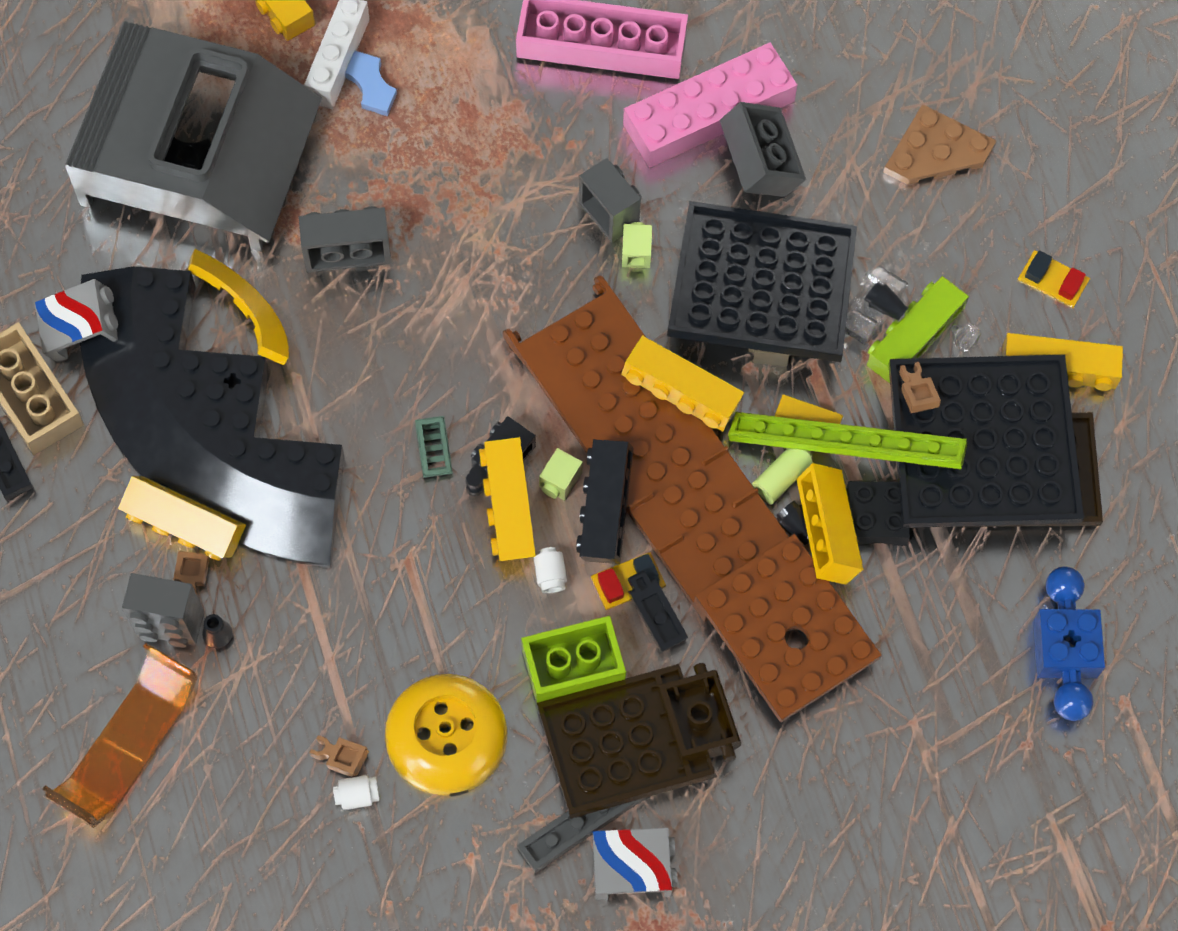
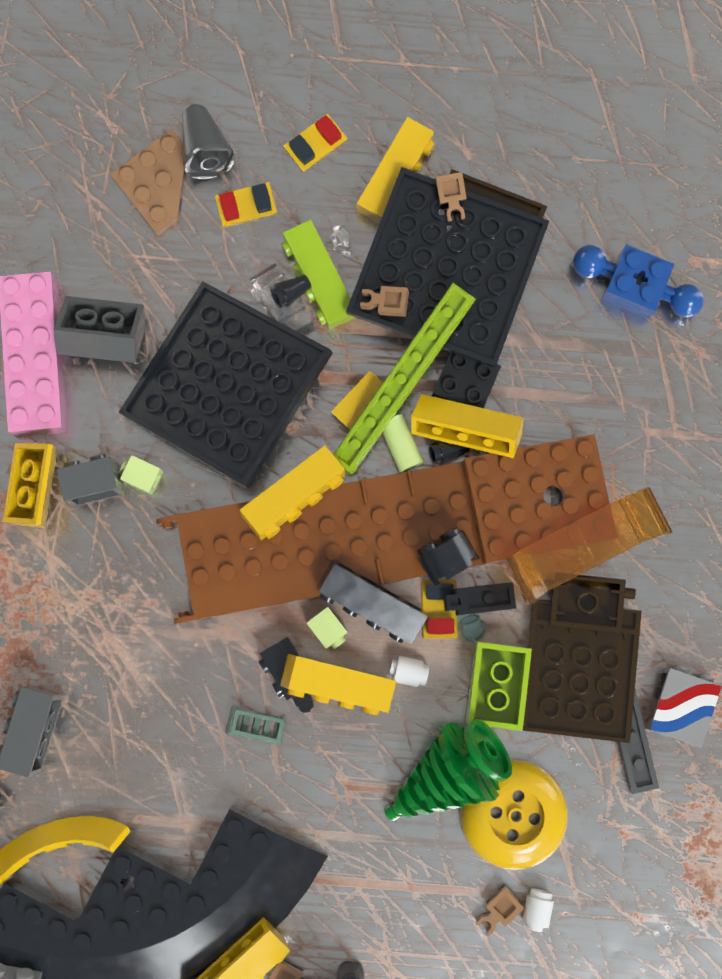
camera: 70 degrees left, 15 degrees up
none -> yellow slope [2,443,57,528]
none -> dark grey cone [182,104,235,180]
none -> piece [215,182,278,227]
none -> green plant [384,719,512,821]
none -> black brick [416,528,480,586]
none -> medium nougat plate [435,172,467,222]
none -> clear light blue plate [459,614,485,642]
none -> clear orange windscreen [504,487,673,604]

